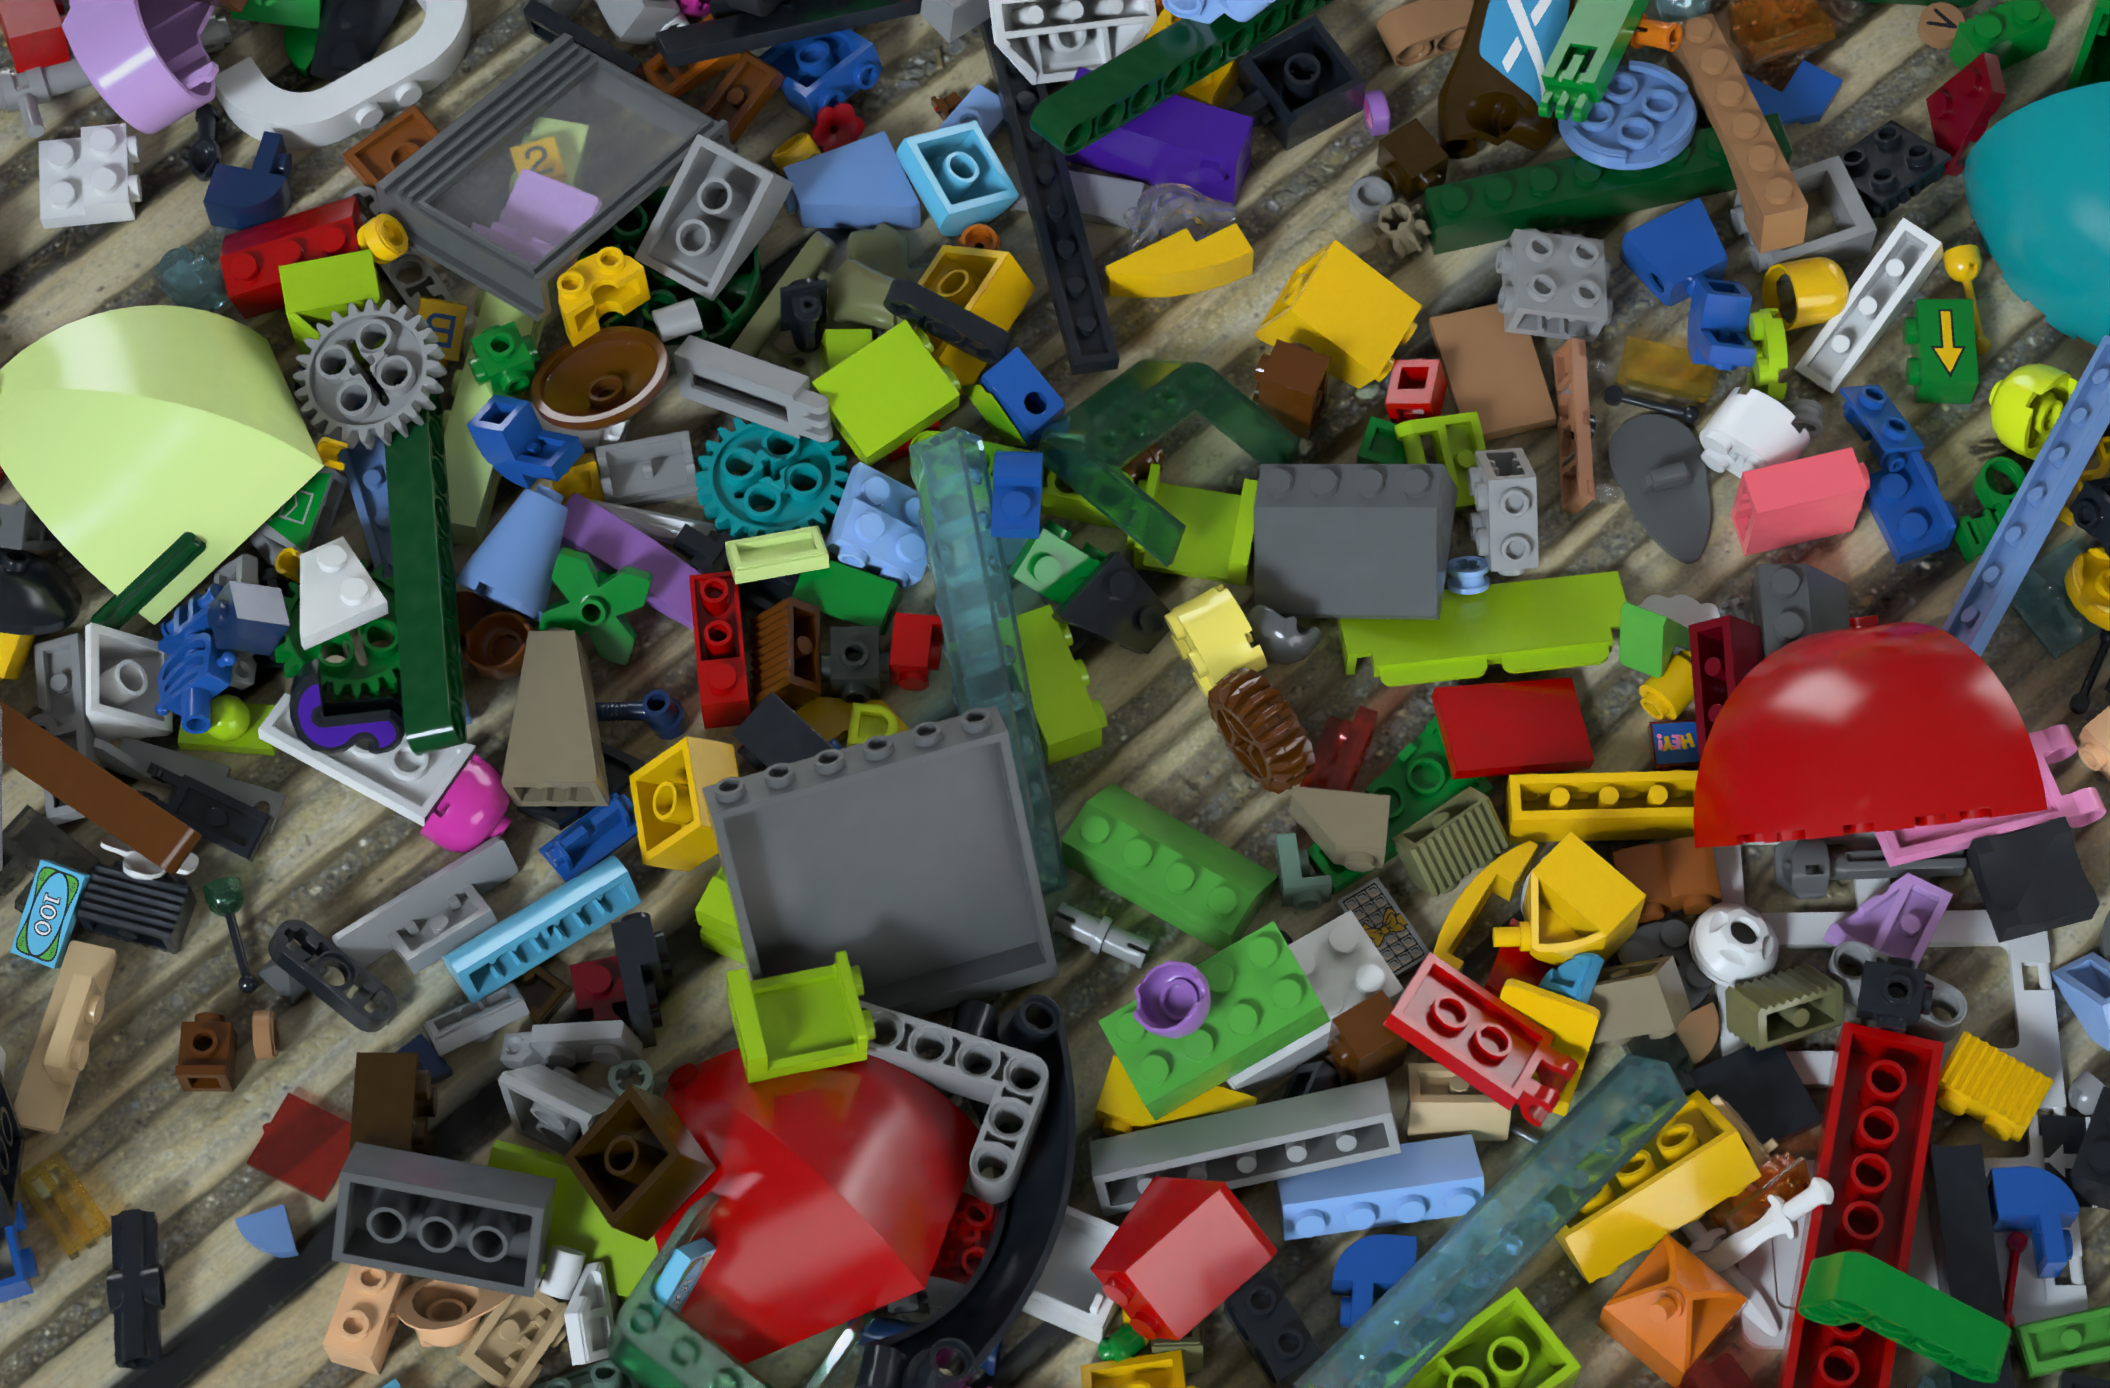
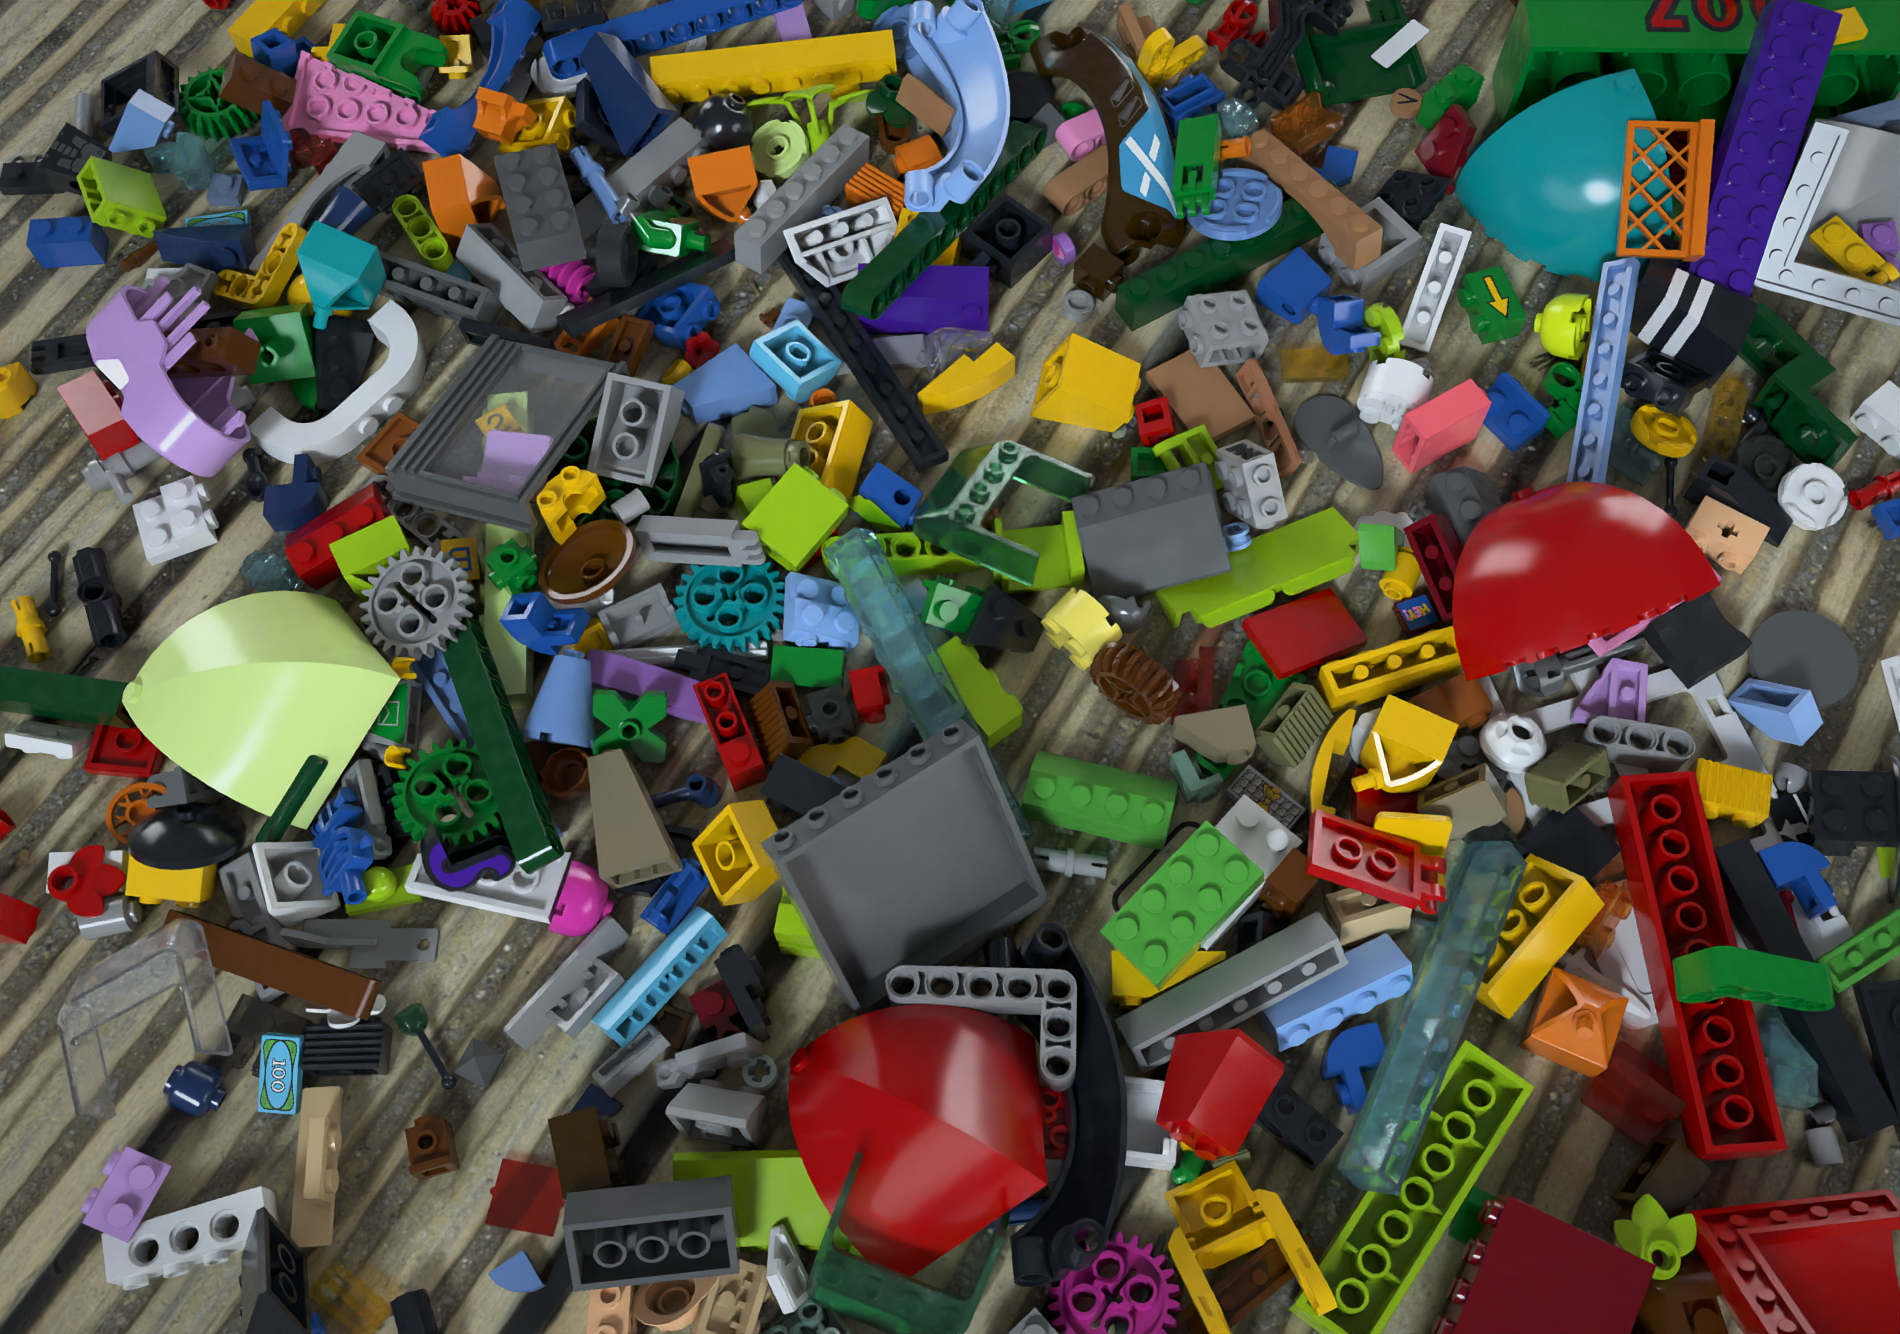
camera: 15 degrees left, 0 degrees up
black hinge [136,762,274,862] -> none
dark blue brick [207,580,290,656] -> none
medium nougat tile [252,1009,280,1060] -> none
black beam [268,920,397,1032] -> none
white wing [300,536,389,650] -> none
yellow tile [357,213,408,265] -> none
white hinge [539,1245,586,1300] -> none
dark brown brick [563,1085,716,1242] -> none
medium azure tile [631,1238,717,1340] -> none
yellowish green tile [725,525,830,584] -> none
lime panel [726,950,875,1084] -> none
neon yellow tile [847,702,898,747] -> none
black beam [883,279,1013,364] -> none
blue brick [991,451,1044,539] -> none
medium lavender hair [1133,961,1211,1039] -> none
reddish brown brick [1252,339,1330,440] -> none
dark tan gear [1371,198,1432,259] -> none
dark azure tile [1538,953,1604,1004] -> none
black hinge [1604,385,1700,424] -> none
white sword [1701,1177,1834,1273] -> none
tan piece [1710,1095,1779,1170] -> none
yellow helmet [1762,257,1849,331] -> none
blue hinge [1839,384,1925,472] -> none
black brick [1856,957,1934,1033] -> none
yellow hinge [1943,244,1991,354] -> none

